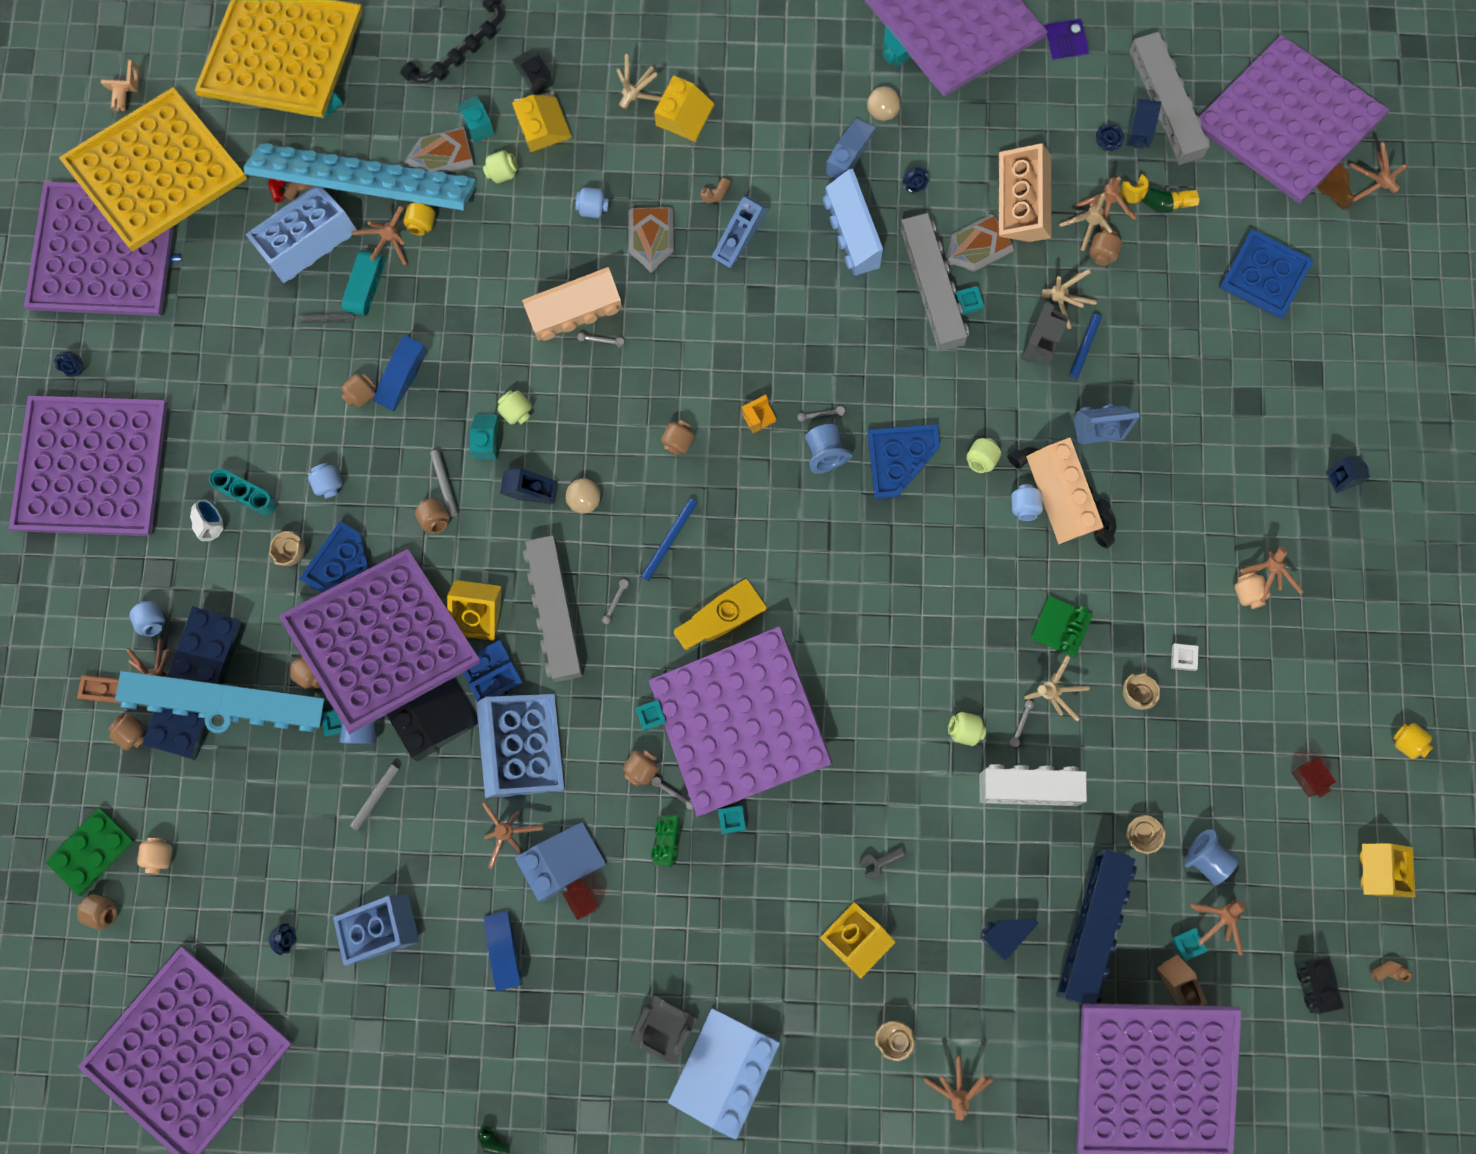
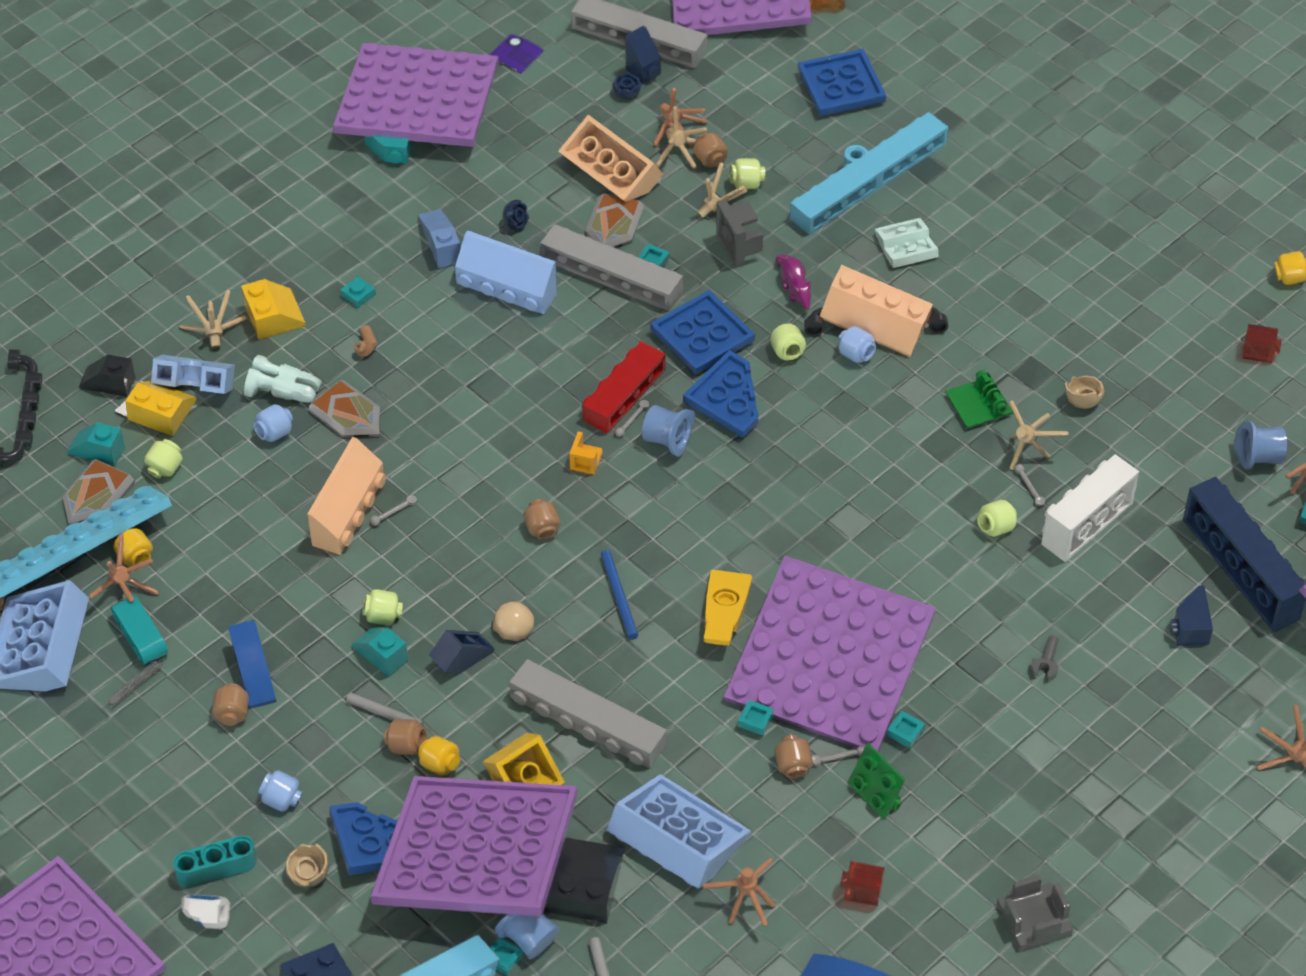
camera: 50 degrees left, 25 degrees down
medium nougat head [290,657,321,691] -> none
blue slope [463,639,522,702] -> none
medium blue slope [515,822,606,902] -> none
light grey hinge [602,579,629,624] -> none
light blue slope [668,1008,780,1140] -> none
medium blue slope [712,196,769,268] -> none
yellow slope [820,902,896,979] -> none
tan hair [867,86,901,121] -> none
tan hair [875,1021,916,1061] -> none
blue bar [1070,314,1102,378] -> none
medium blue slope [1074,404,1140,445] -> none
yellow piece [1120,174,1199,213] -> none
tan hair [1126,815,1166,854] -> none
white plate [1171,644,1199,671] -> none
light nougat head [1234,572,1271,609] -> none
nougat plant [1240,547,1303,602] -> none
dark blue slope [1326,456,1370,493] -> none
none -> light blue arch [151,355,235,394]
none -> light aqua piece [244,355,322,403]
none -> teal plate [340,276,376,308]
none -> yellow head [418,736,460,776]
none -> red brick [582,341,666,434]
none -> blue plate [650,290,755,375]
none -> yellowish green head [729,158,765,189]
none -> magenta animal [775,254,812,310]
none -> medium azure hinge [790,112,949,235]
none -> light aqua slope [875,218,939,268]

